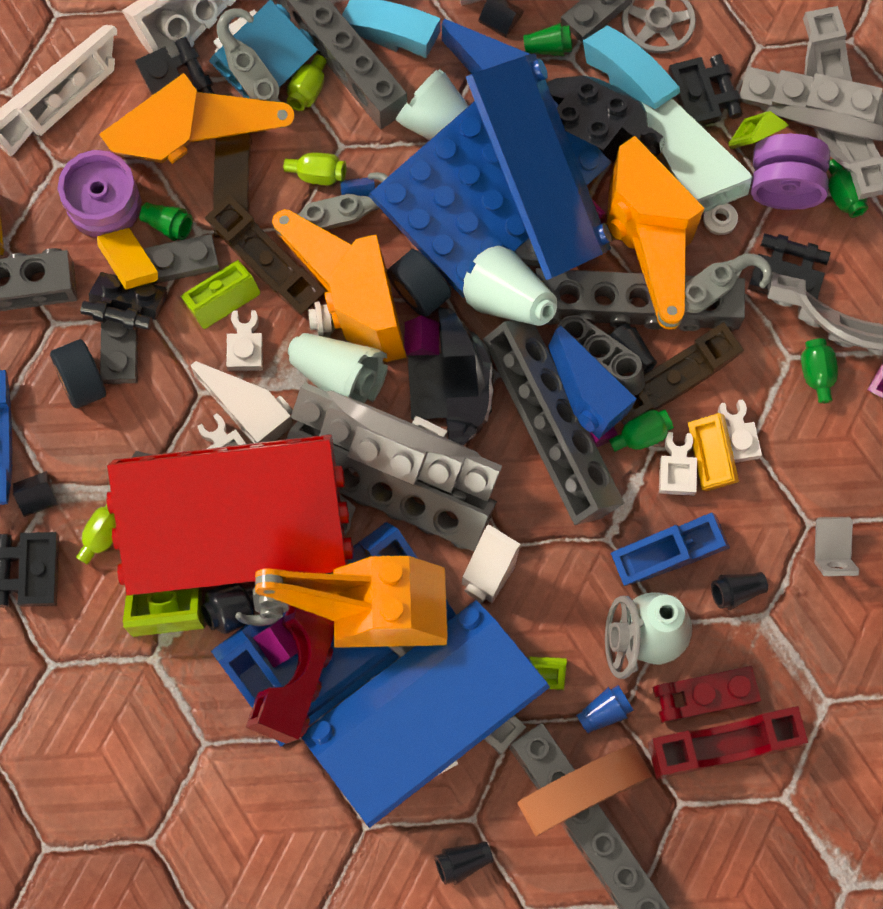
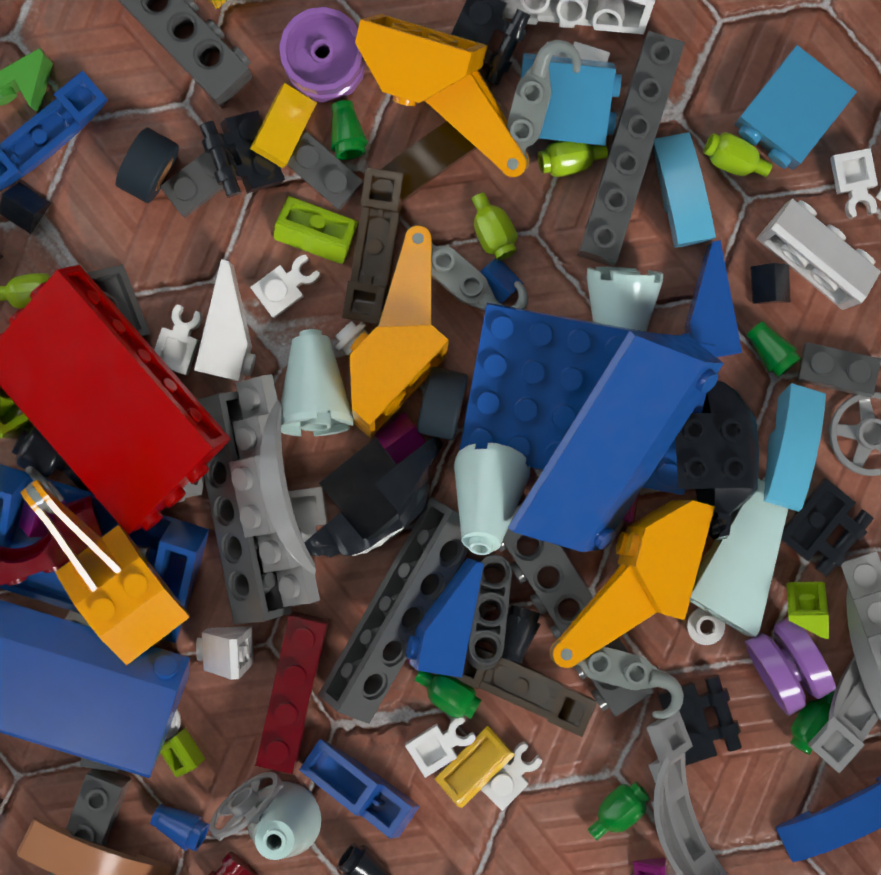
camera: 55 degrees right, 15 degrees up
none -> dark red arch [255,611,330,774]

